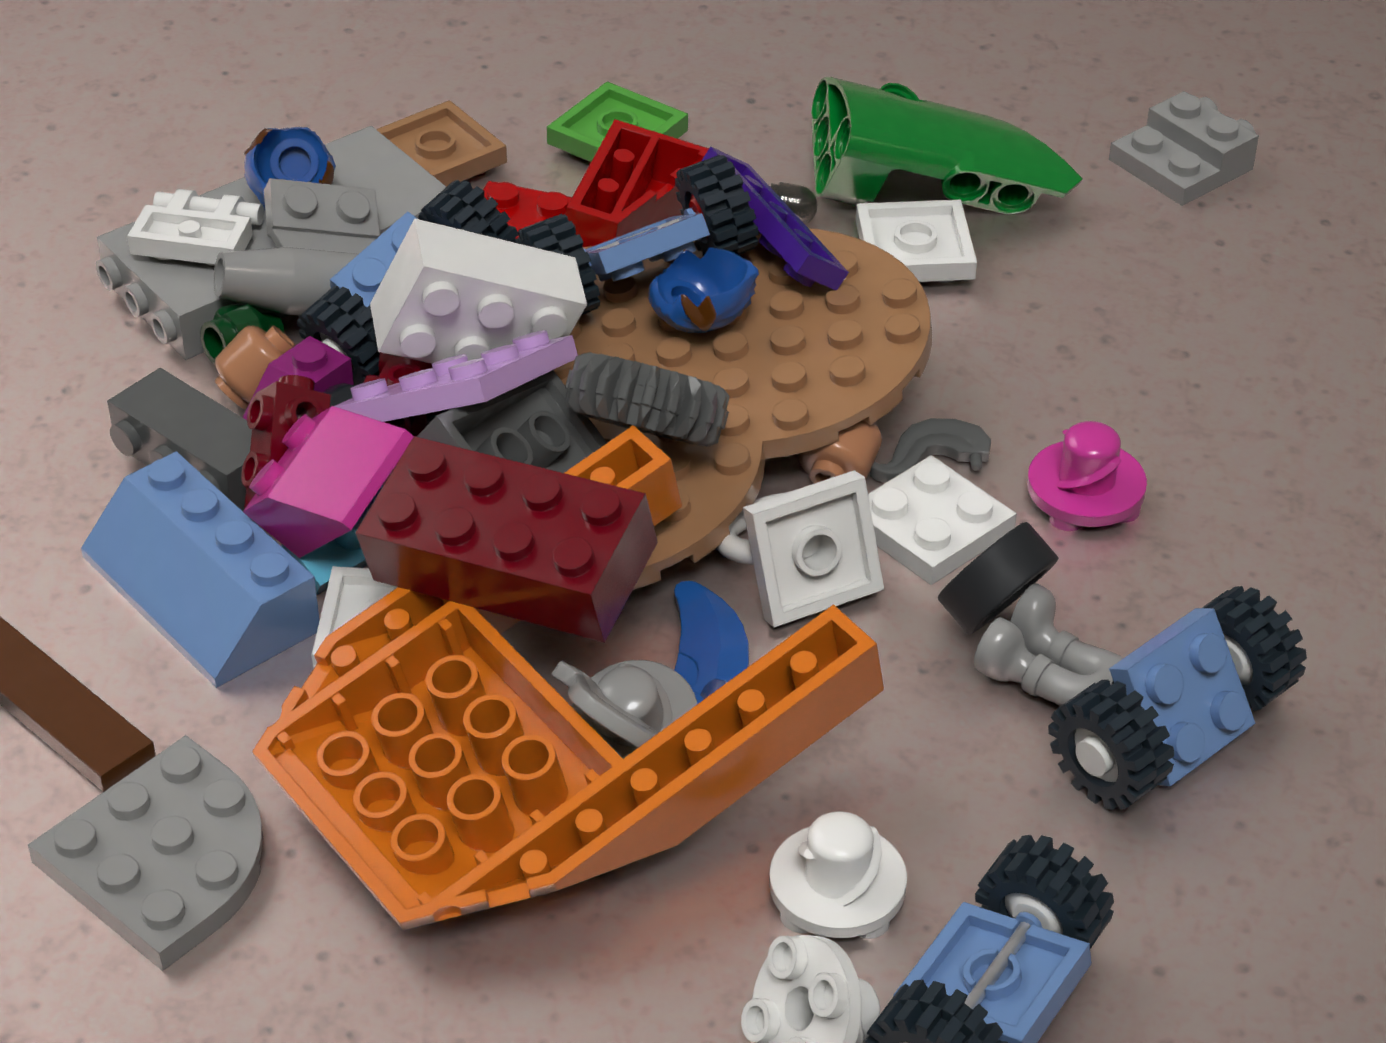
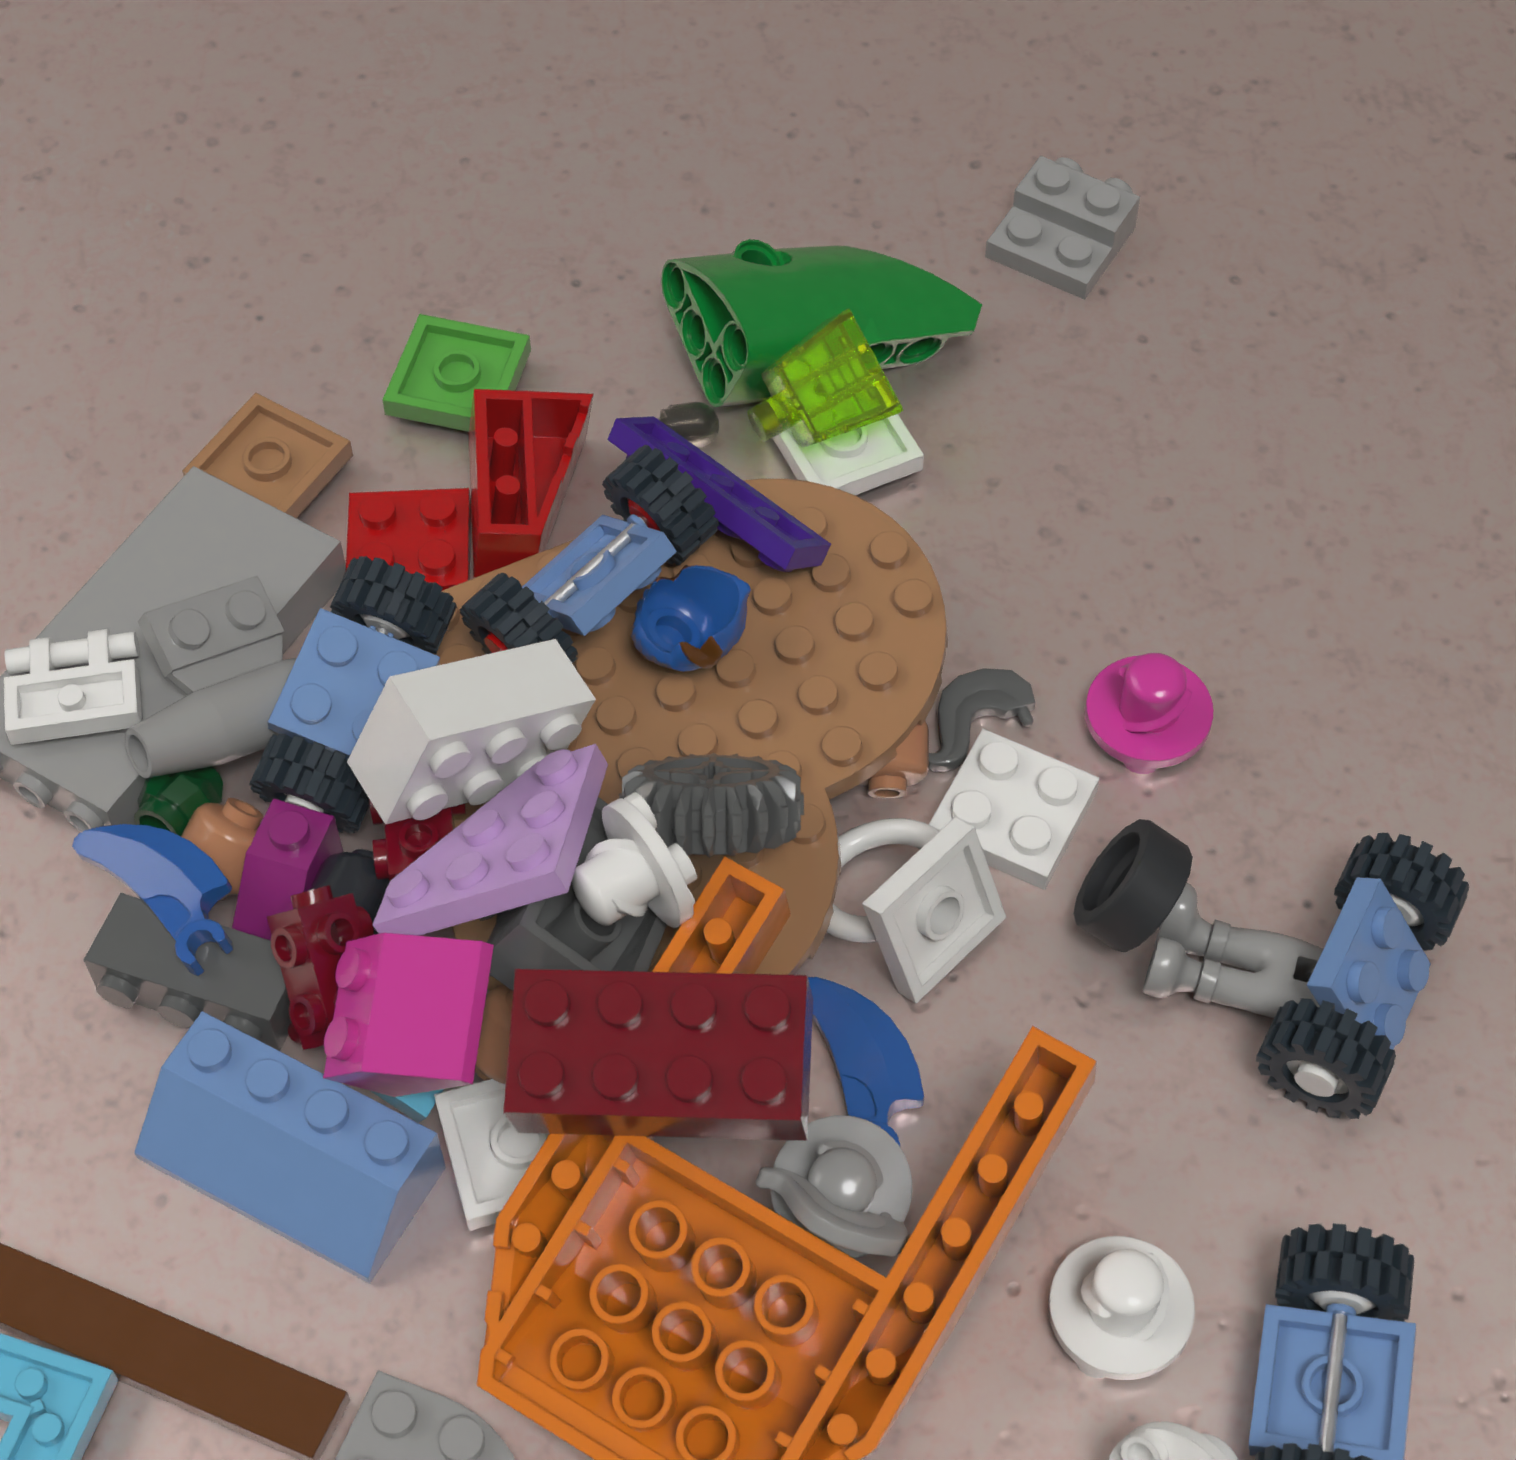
camera: 20 degrees left, 15 degrees up
blue hair [244,127,336,210] -> none
none -> blue piece [72,824,233,976]
none -> white plate [572,792,697,928]
none -> clear neon green torso [747,309,904,447]

